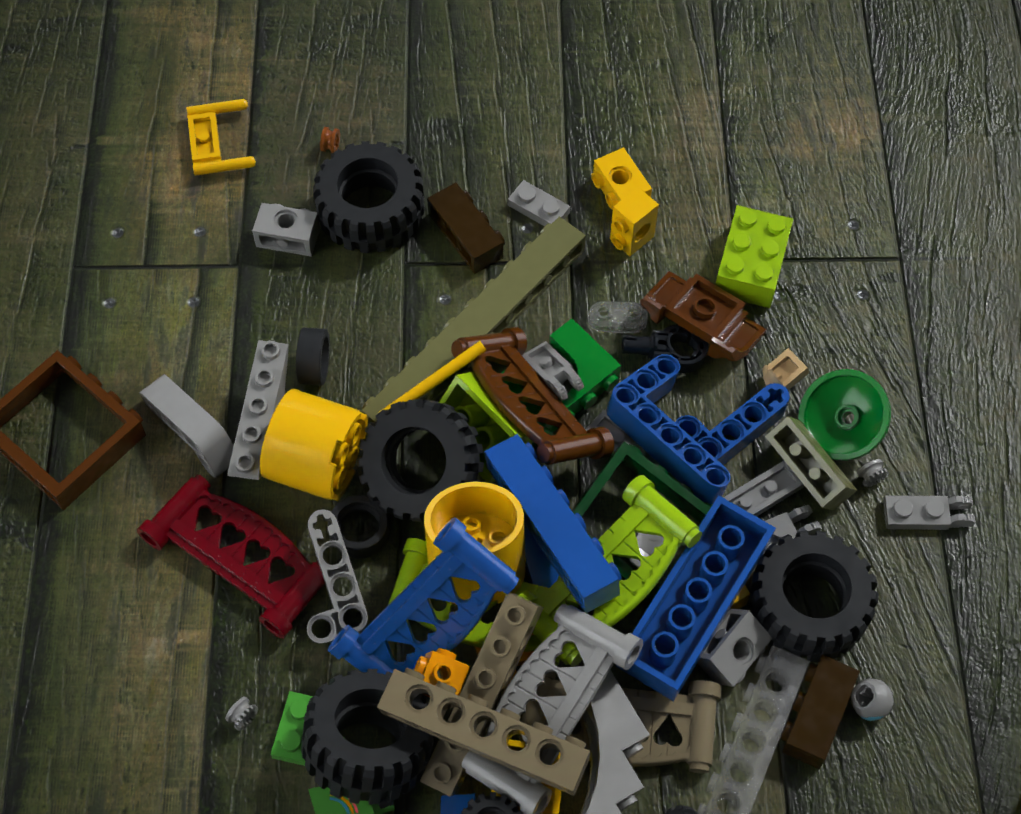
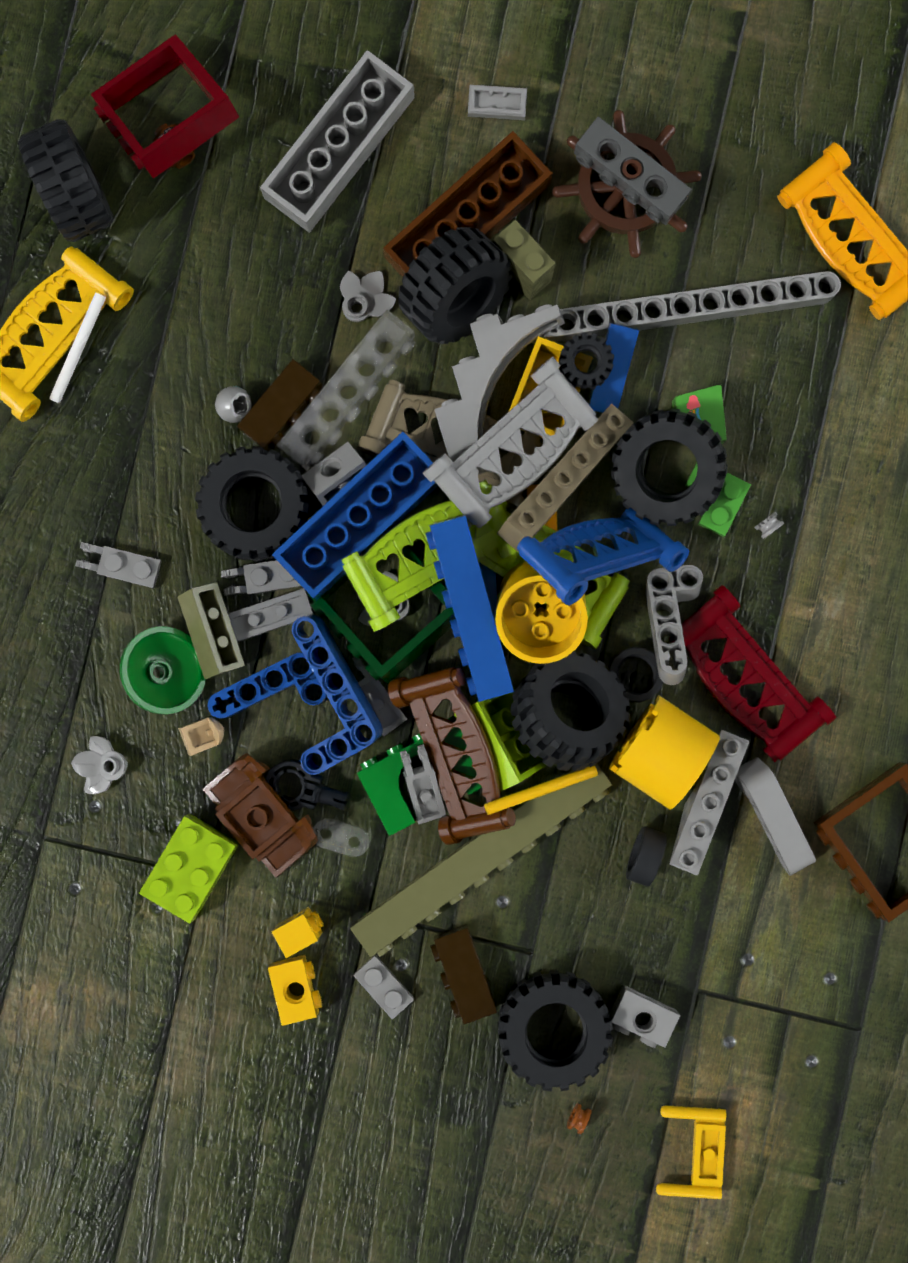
camera: 165 degrees left, 25 degrees up
dark tan brick [377,668,590,796] -> none
light orange brick [414,648,470,698] -> none
light grey bush [857,459,889,487] -> none
none -> light grey plate [71,736,127,794]

